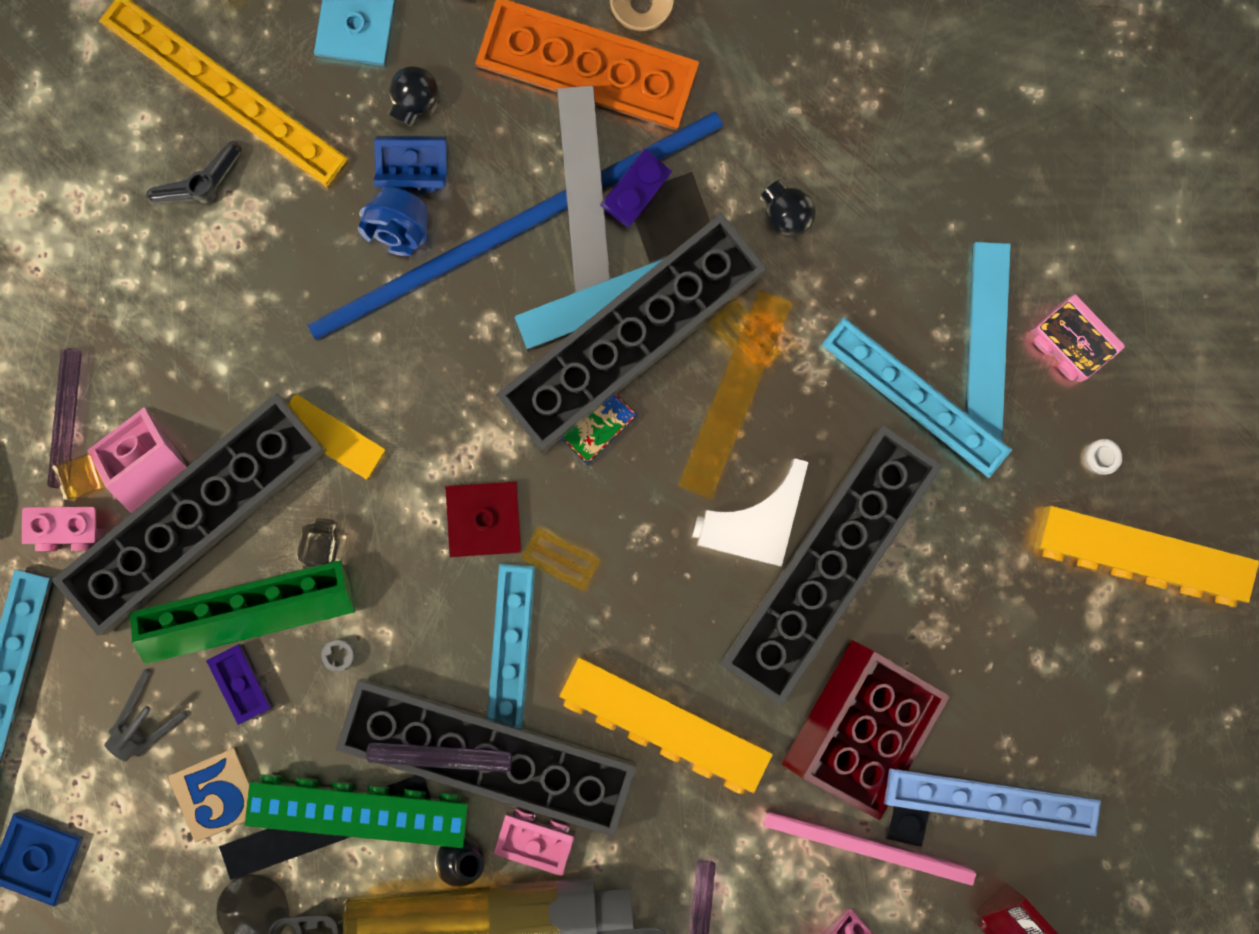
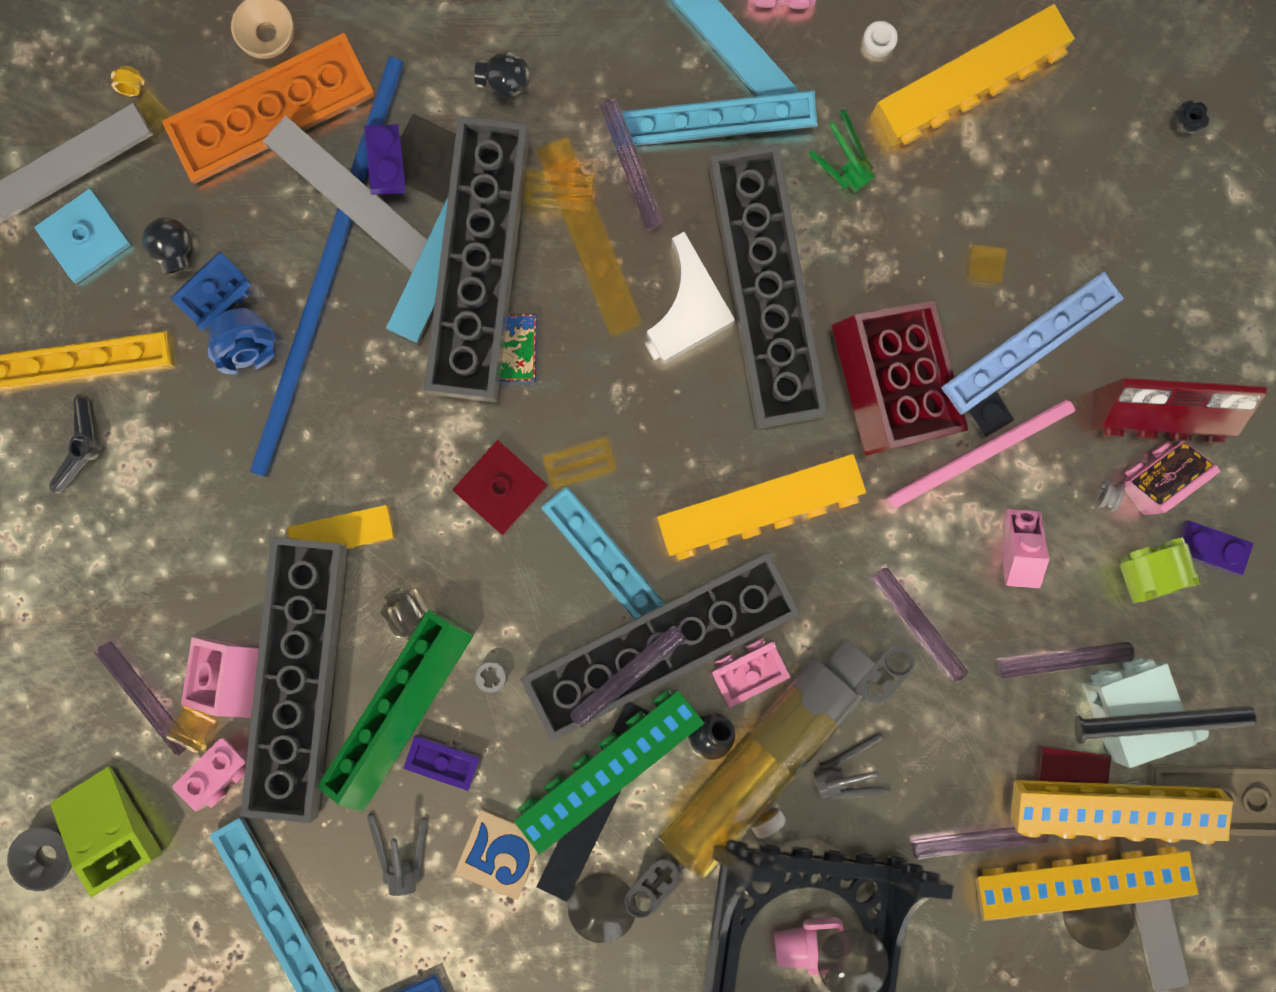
camera: 35 degrees left, 0 degrees up
none -> clear purple axle [600,98,663,230]
none -> green plant [809,109,876,192]
none -> clear yellow tile [966,245,1007,285]

